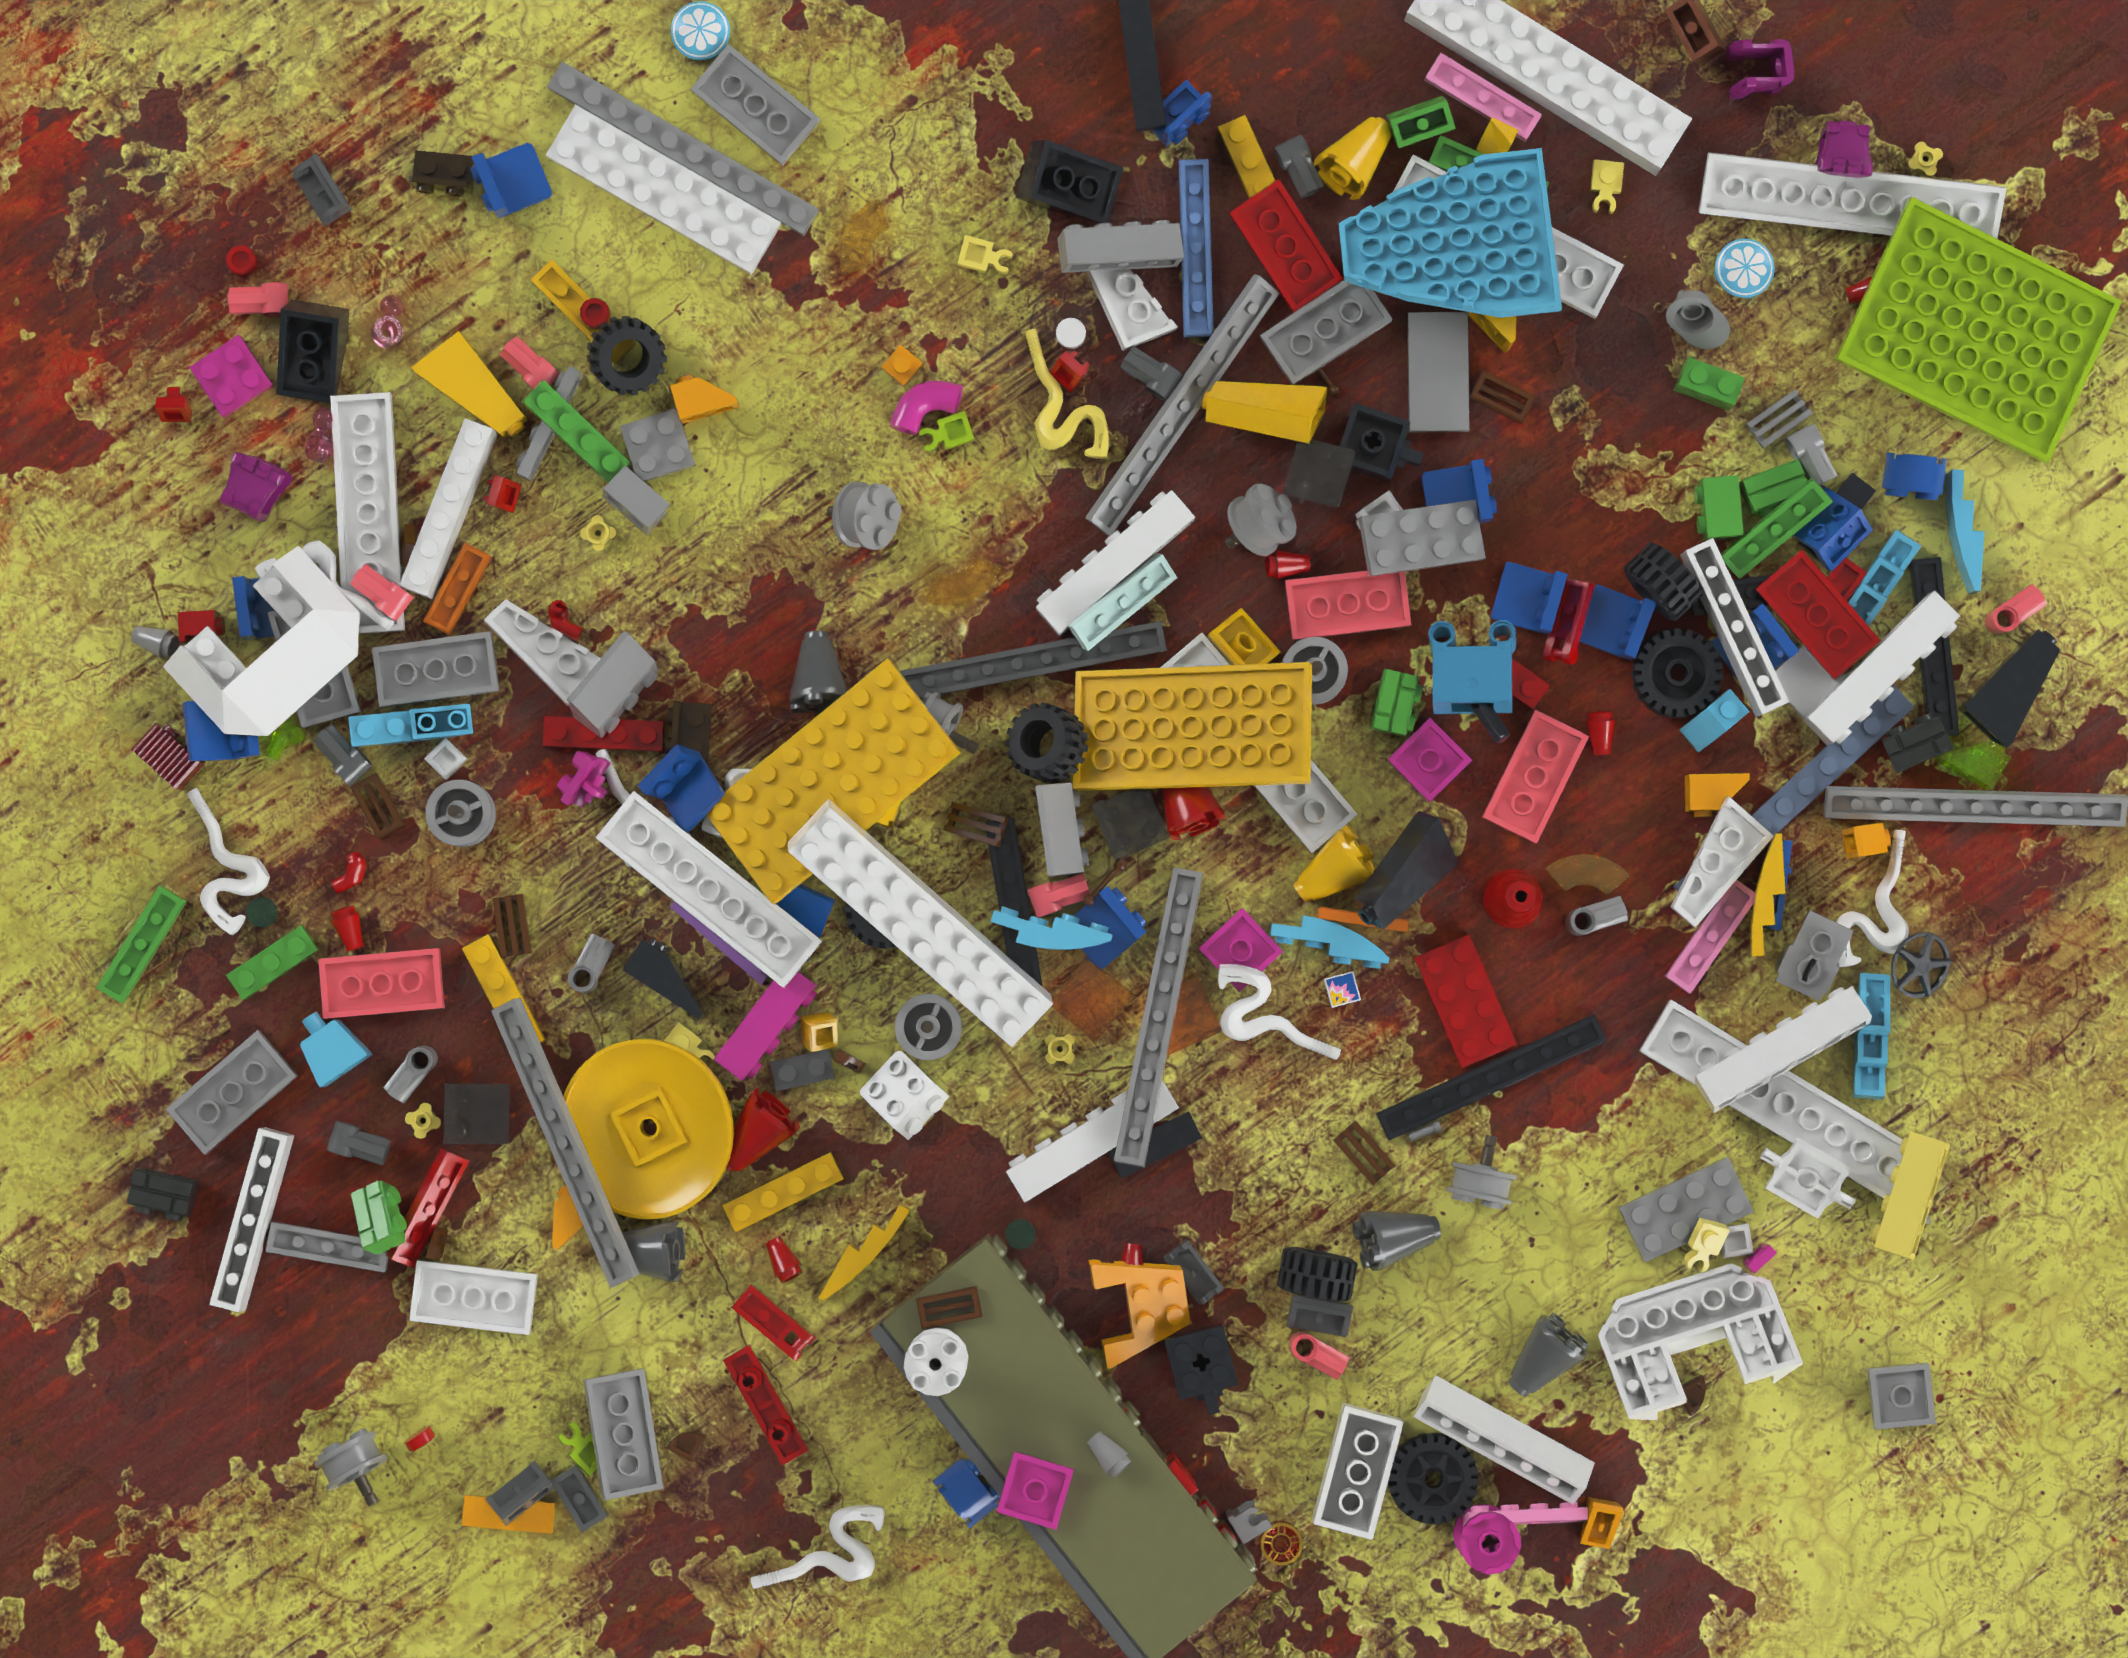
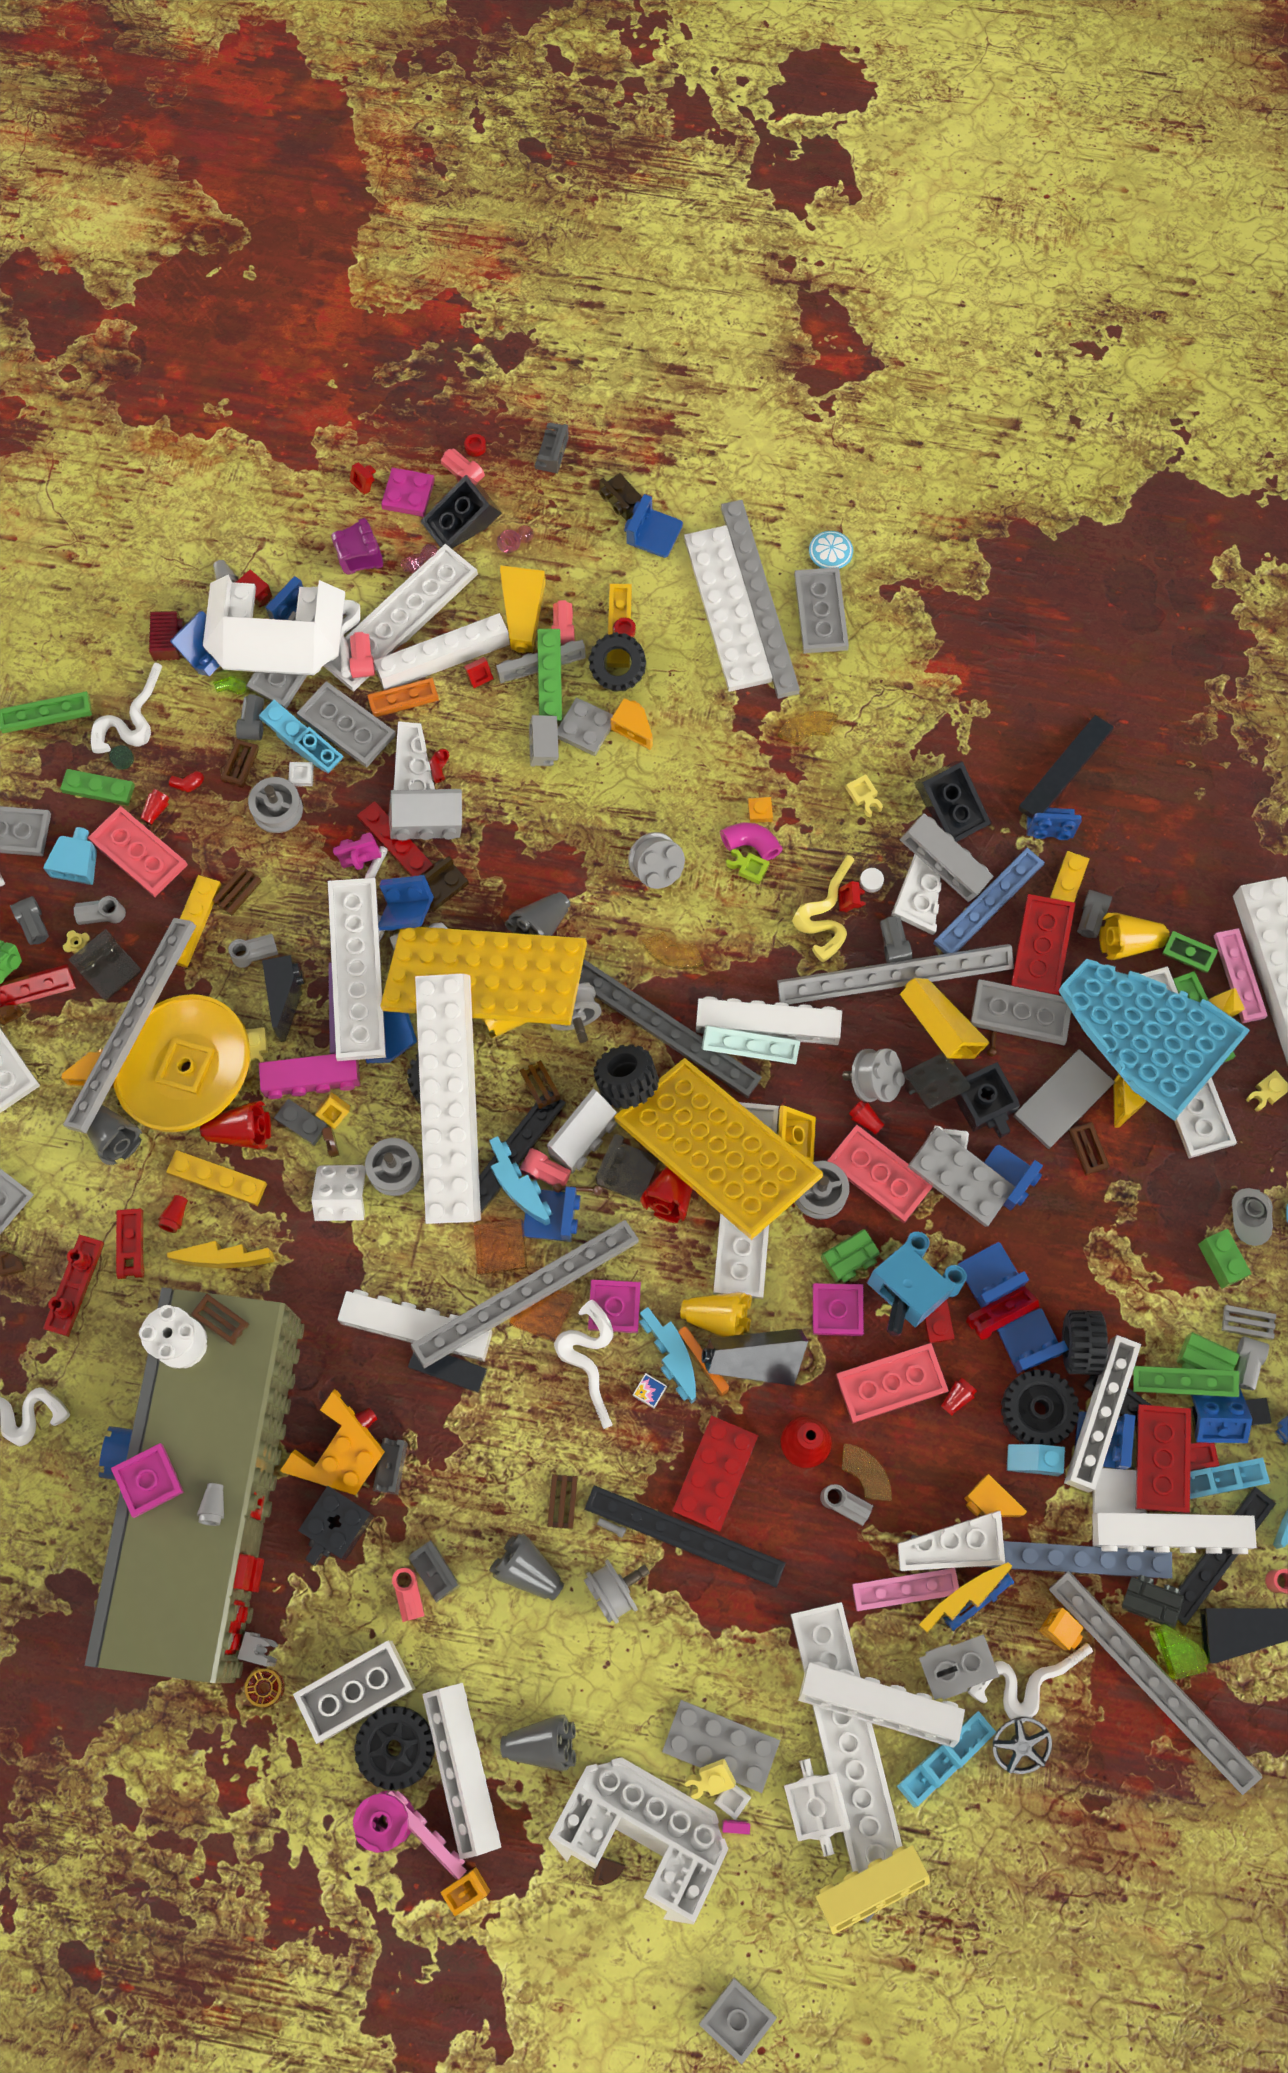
camera: 45 degrees right, 15 degrees down
light yellow plate [580,515,616,551] -> none
clear green tile [1005,1219,1035,1249] -> none
light yellow plate [1045,1034,1075,1064] -> none
black tyre [1277,1247,1358,1302] -> none
bright green brick [1694,475,1744,541] -> none

